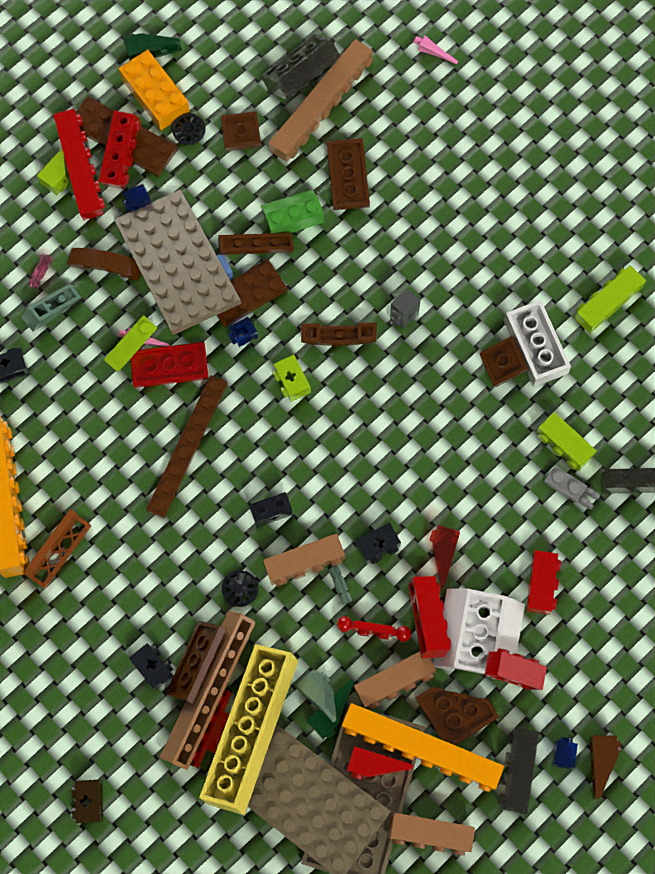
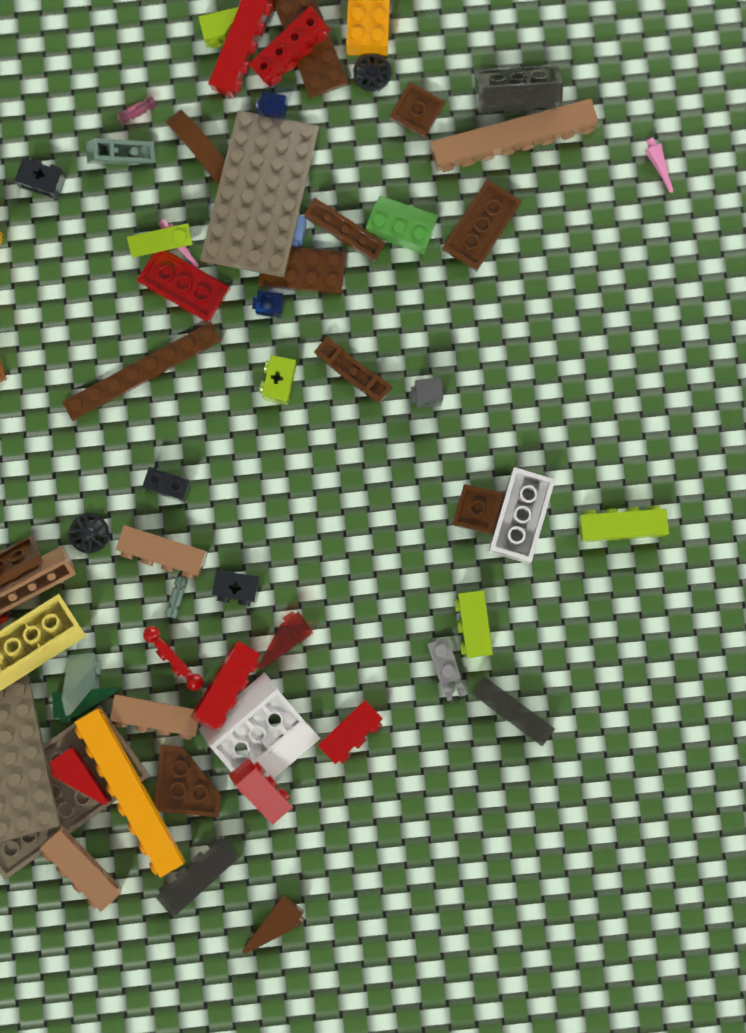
camera: 35 degrees right, 10 degrees up
clear blue brick [552,737,578,770] -> none

